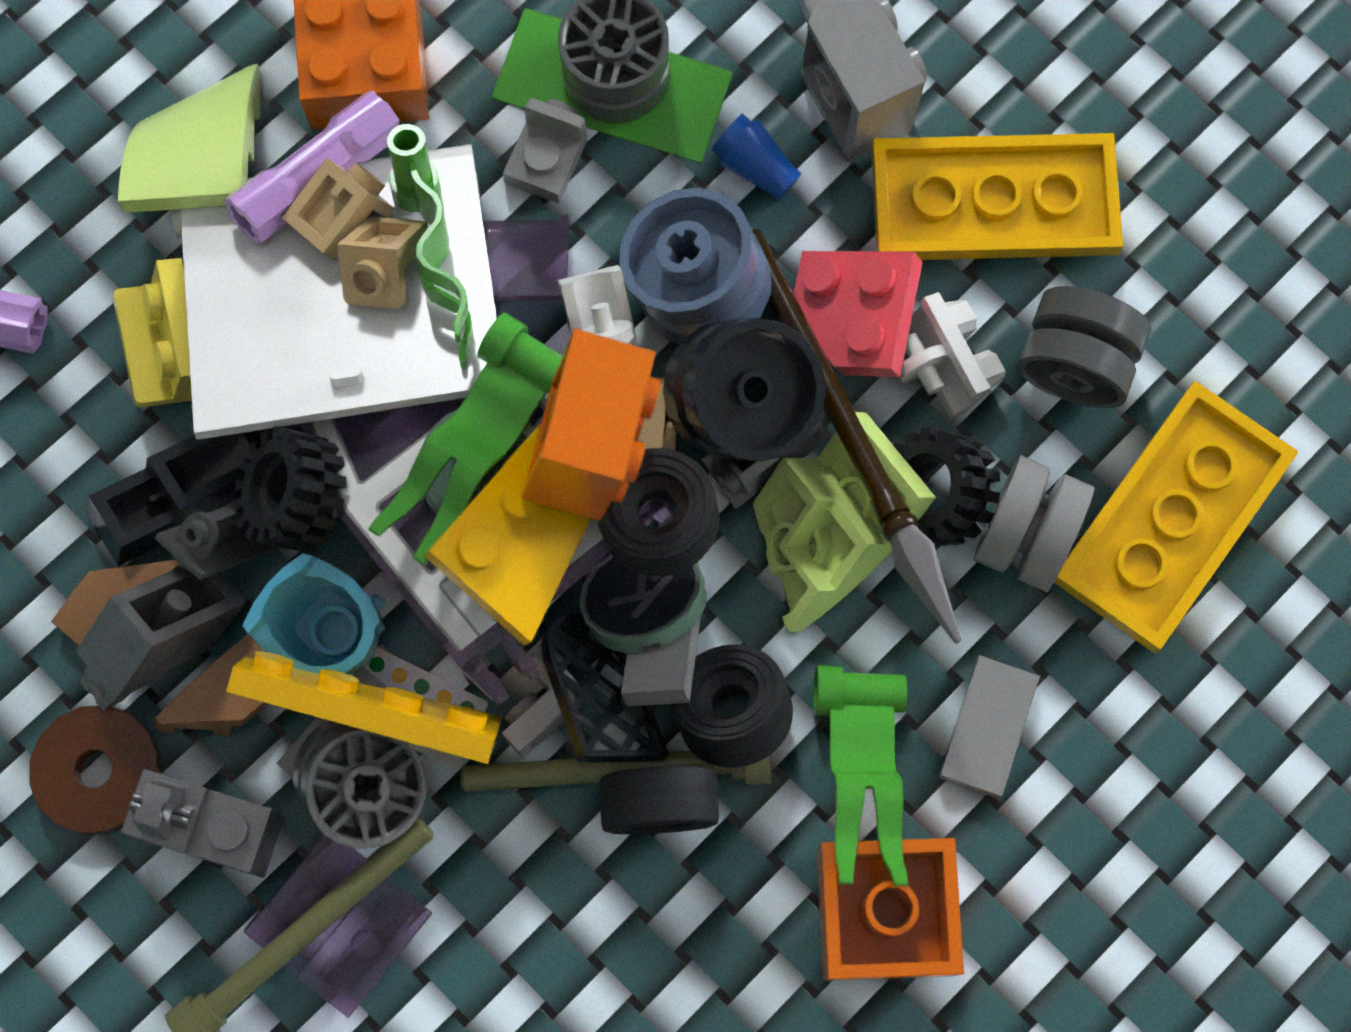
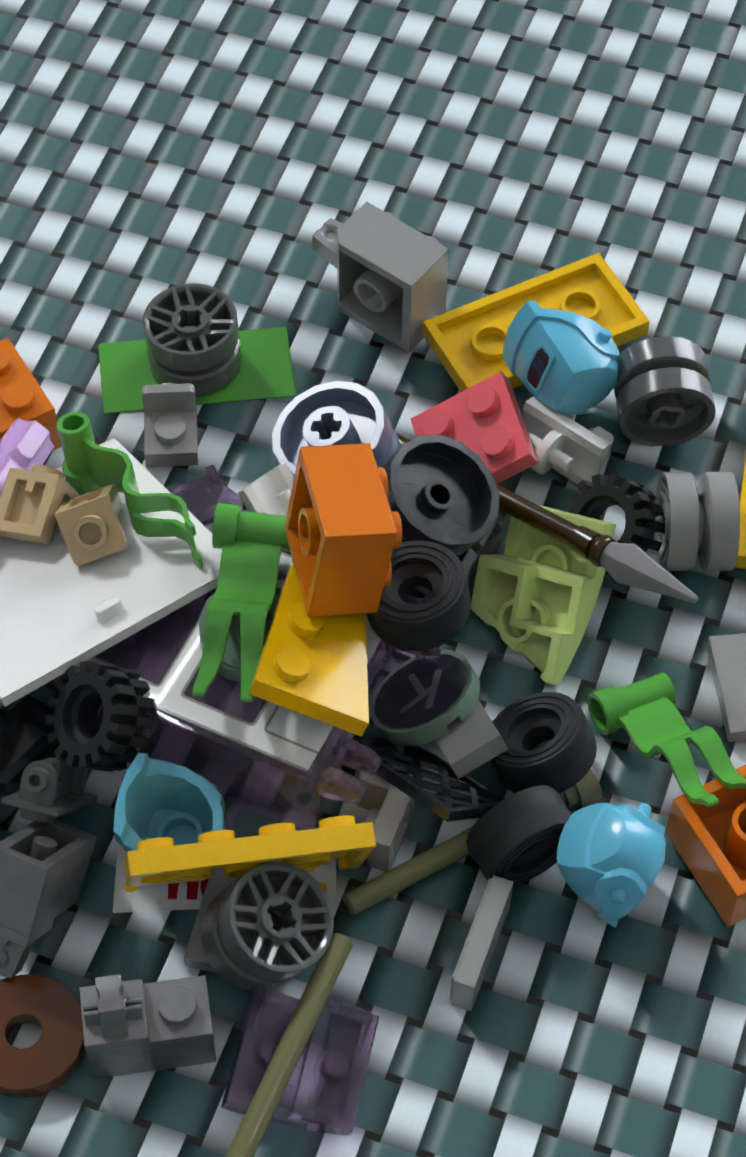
camera: 25 degrees left, 20 degrees down
medium nougat slope [154,634,269,736] -> none
blue cone [711,113,802,201] -> none
none -> light grey tile [450,875,513,1012]
none -> medium azure helmet [502,300,619,415]
none -> medium azure helmet [557,803,666,928]

